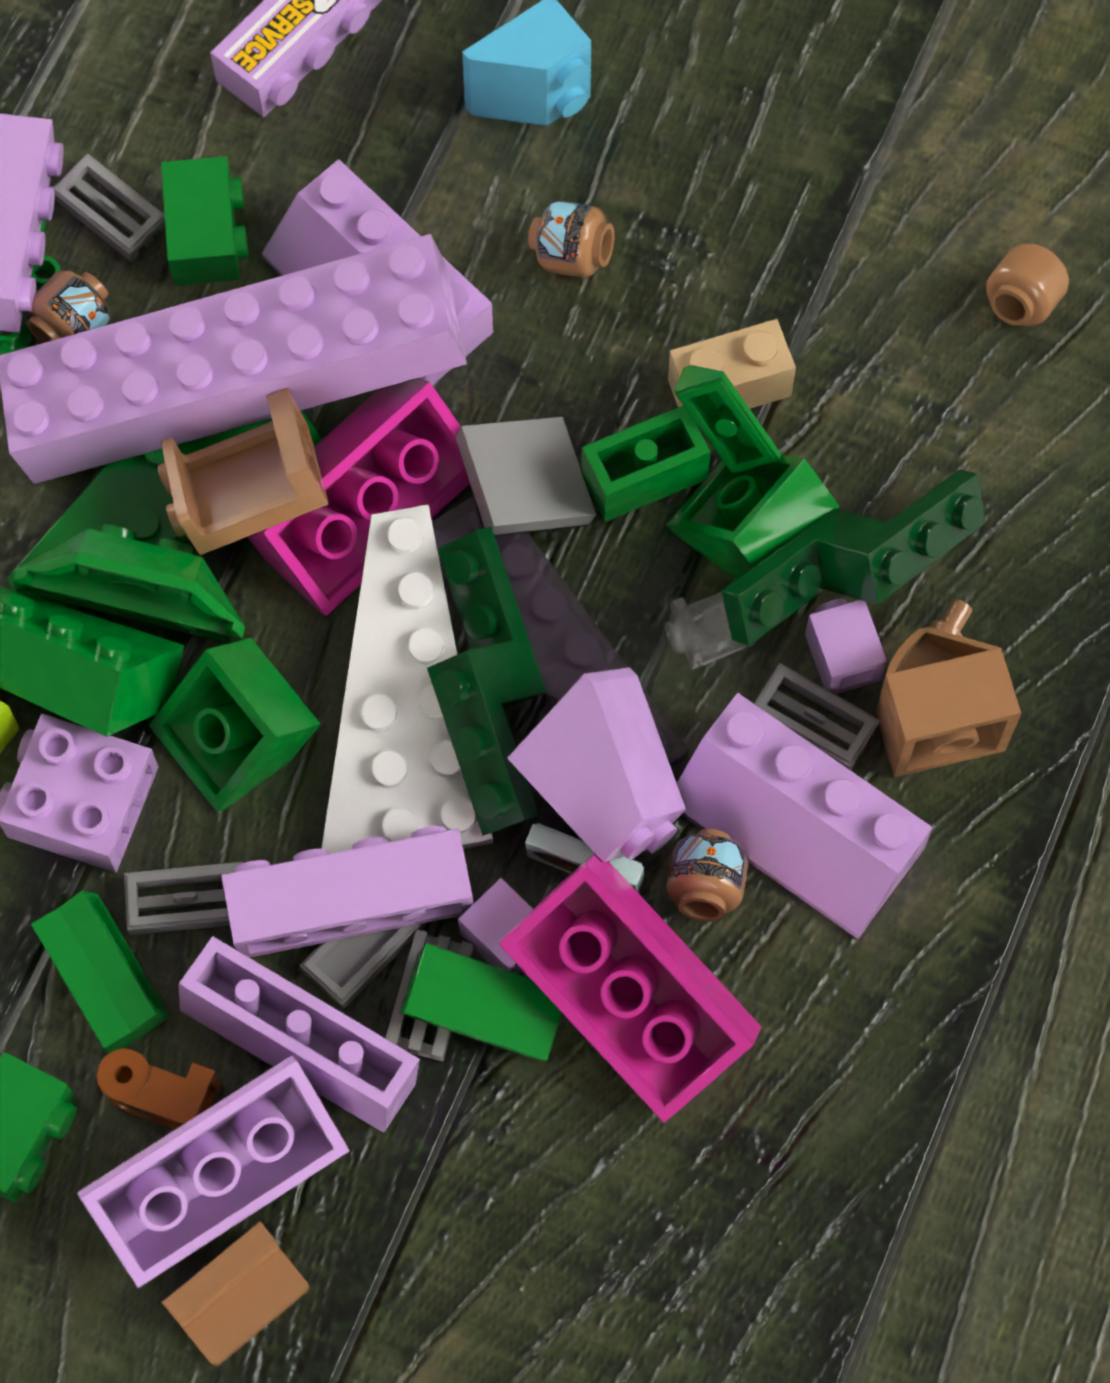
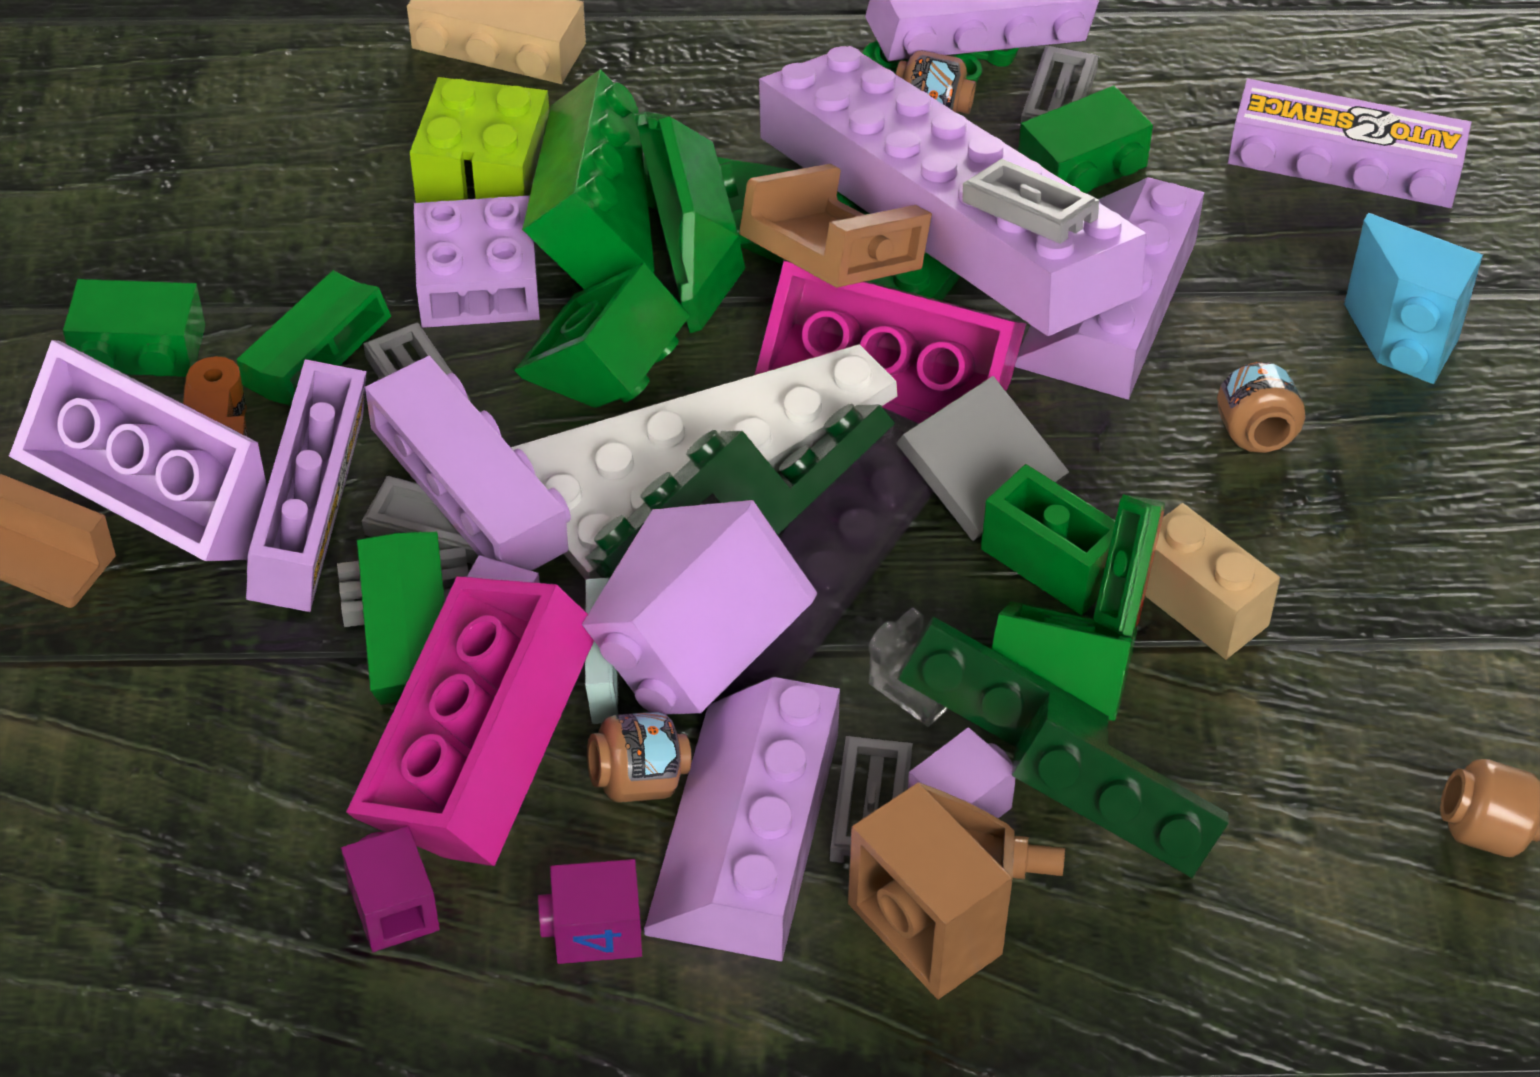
camera: 65 degrees right, 20 degrees down
none -> magenta brick [341,826,440,953]
none -> magenta brick [538,859,642,964]
none -> light grey tile [962,159,1099,244]

